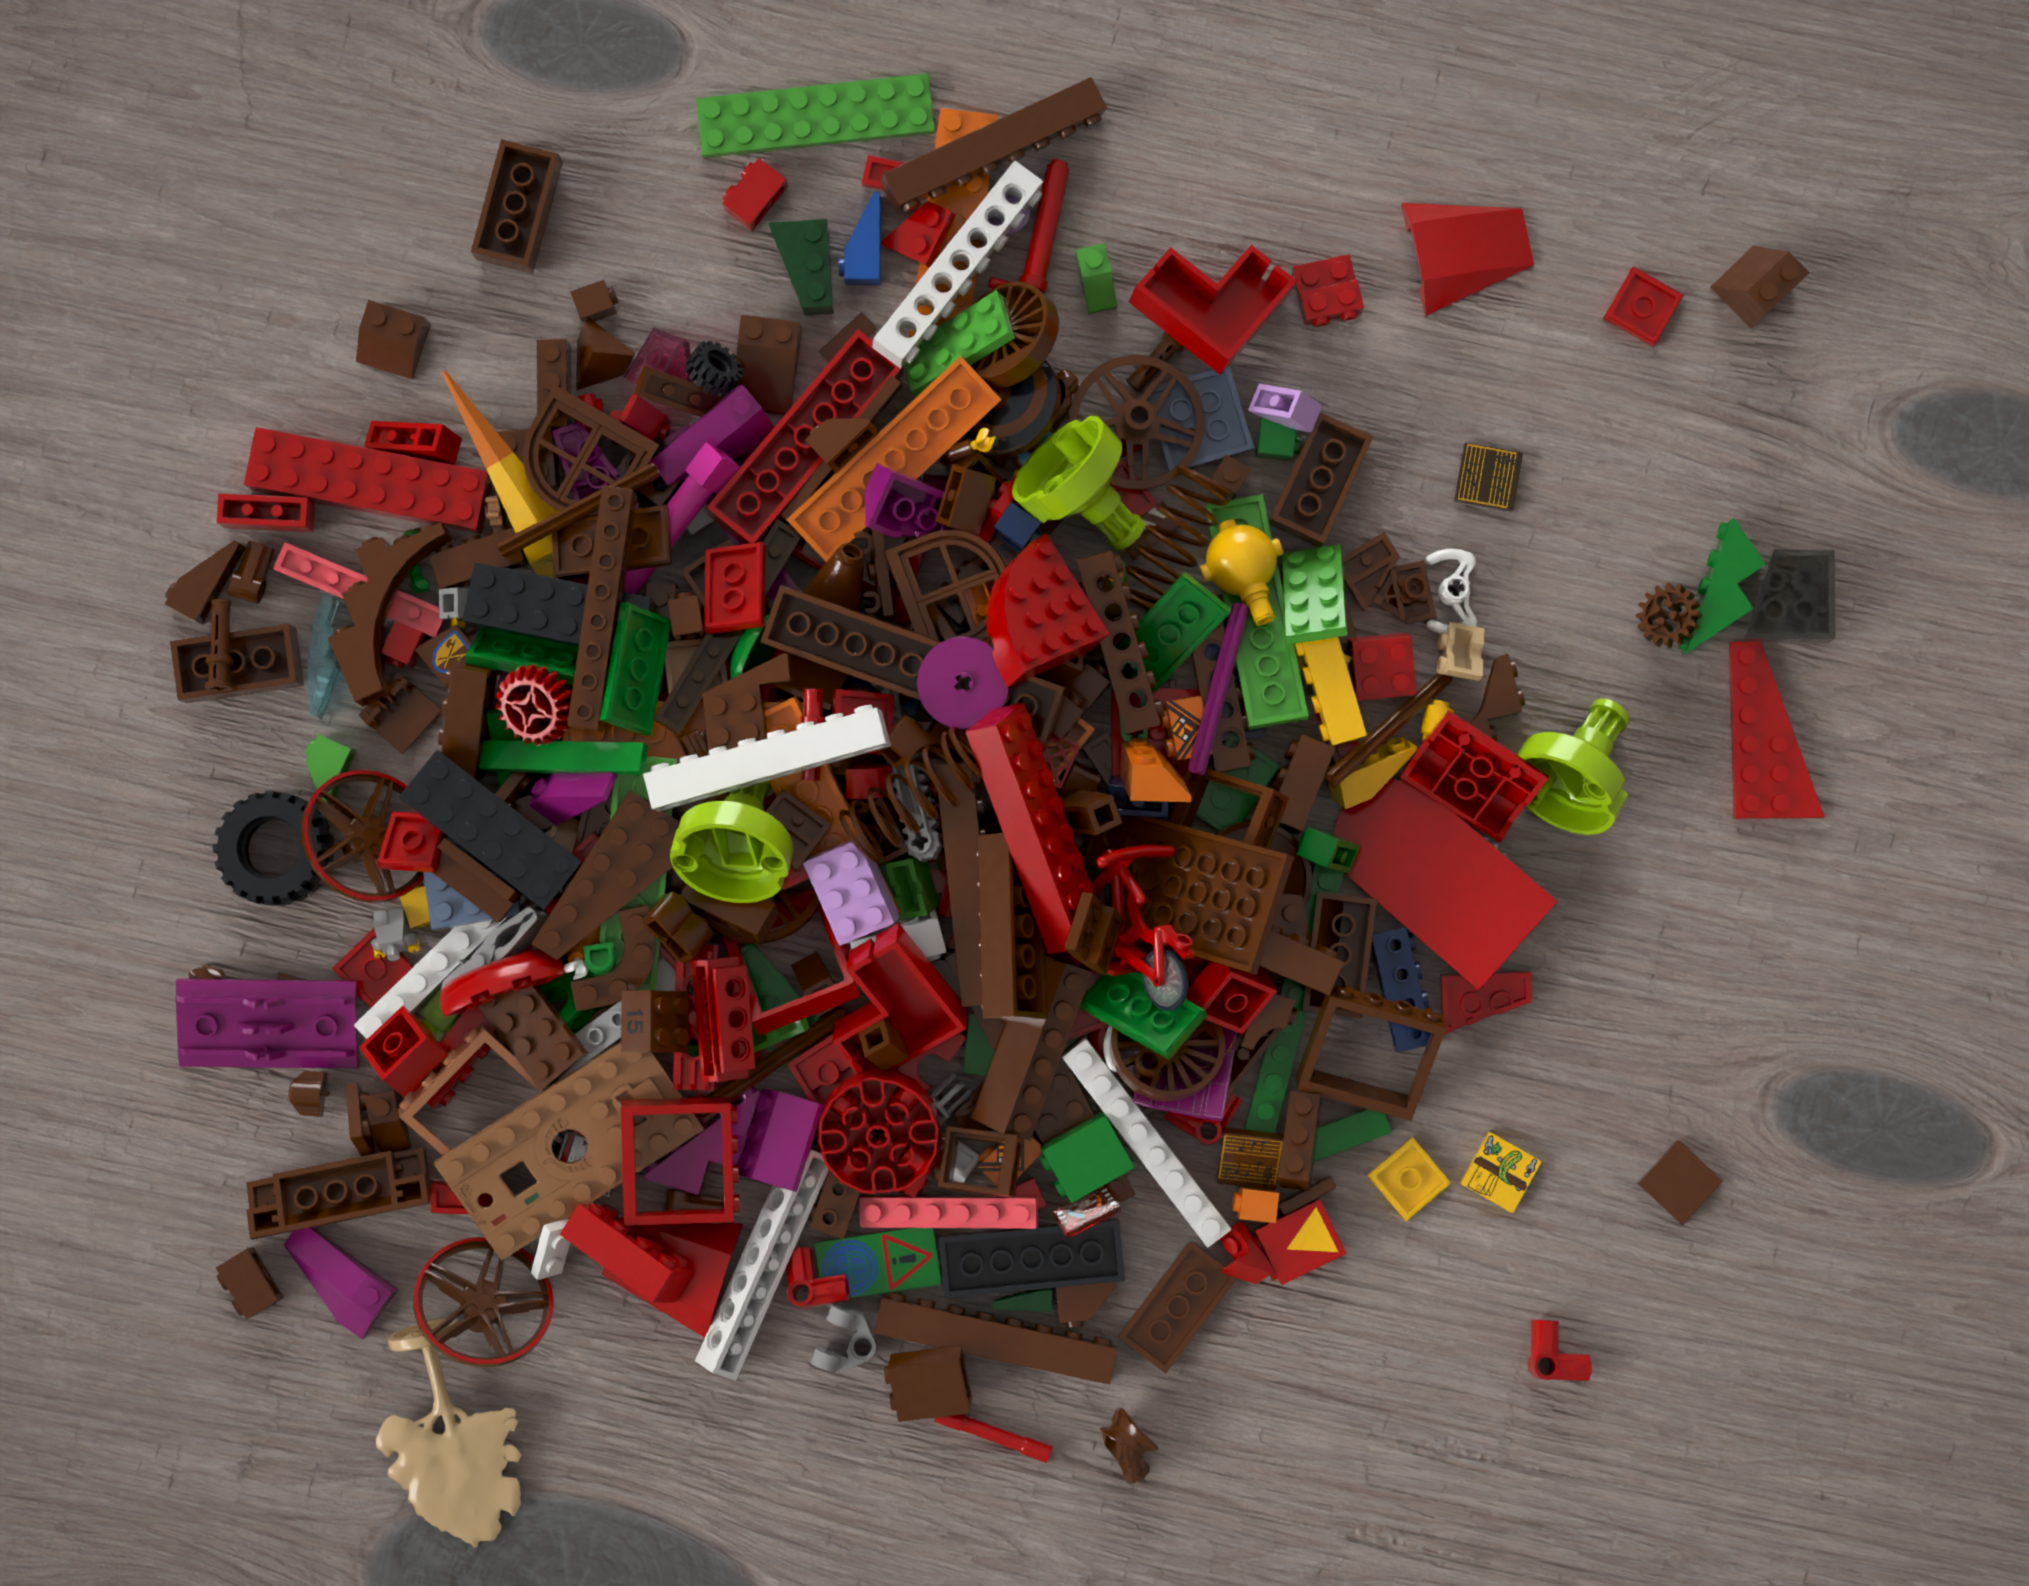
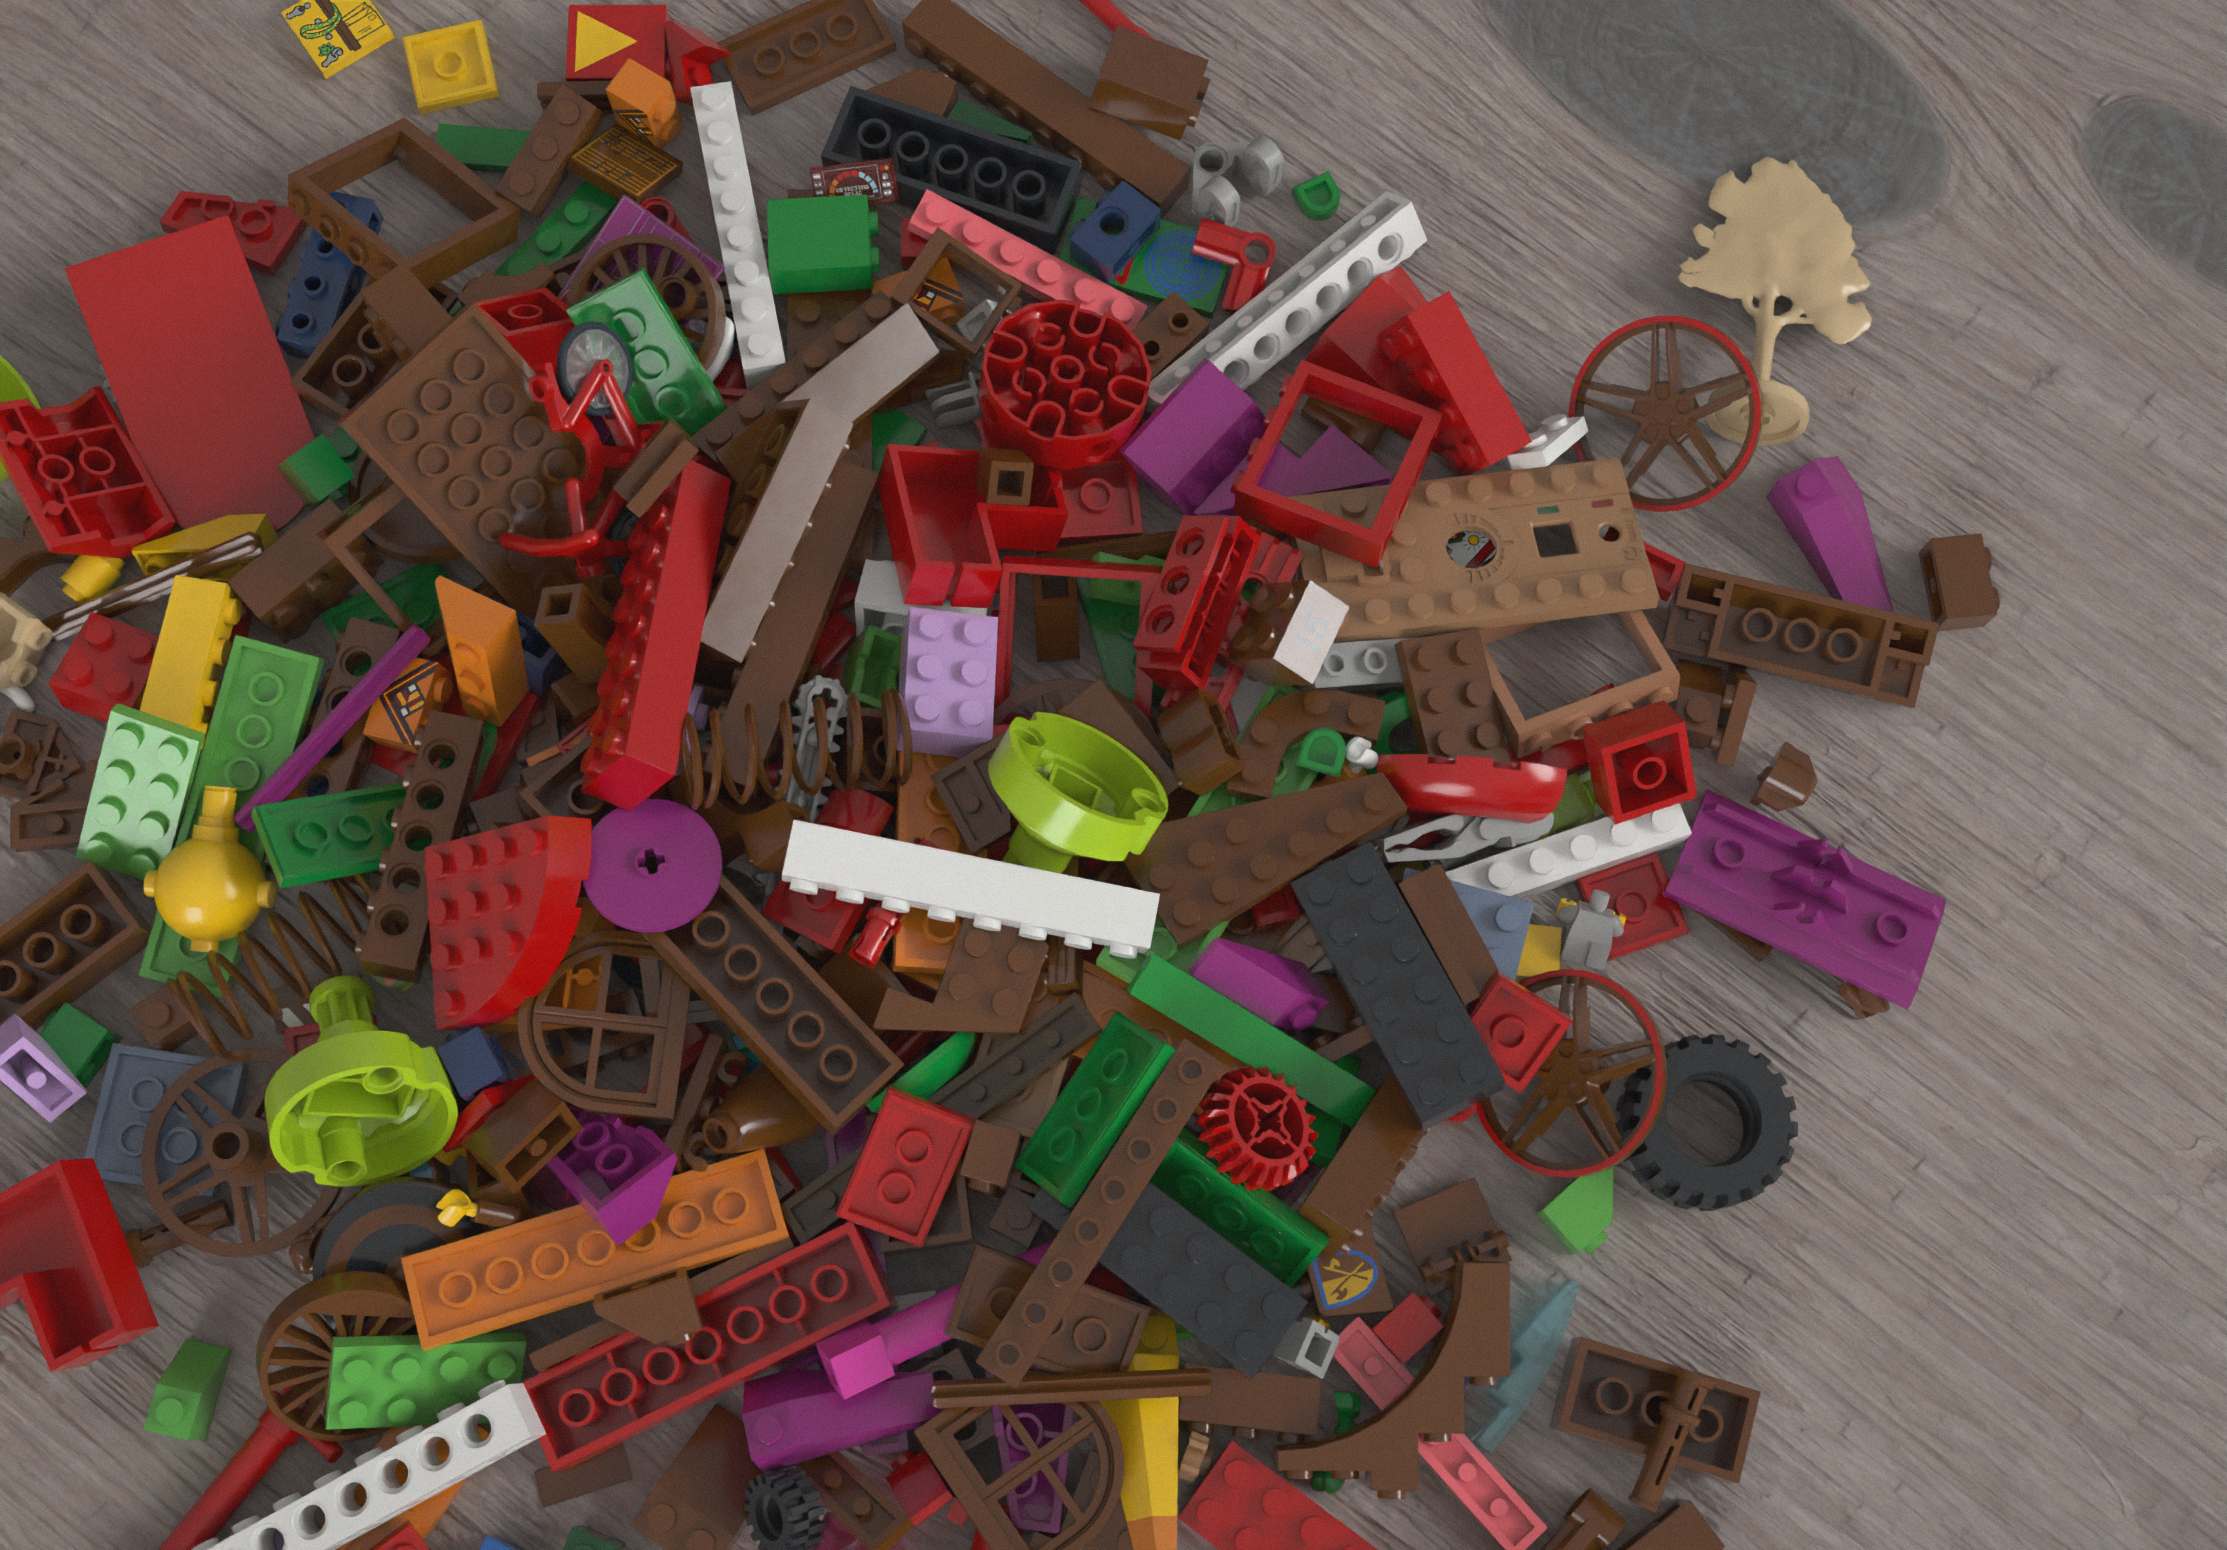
camera: 155 degrees left, 10 degrees down
none -> dark blue brick [1069,180,1161,285]
none -> green tile [1291,171,1340,221]

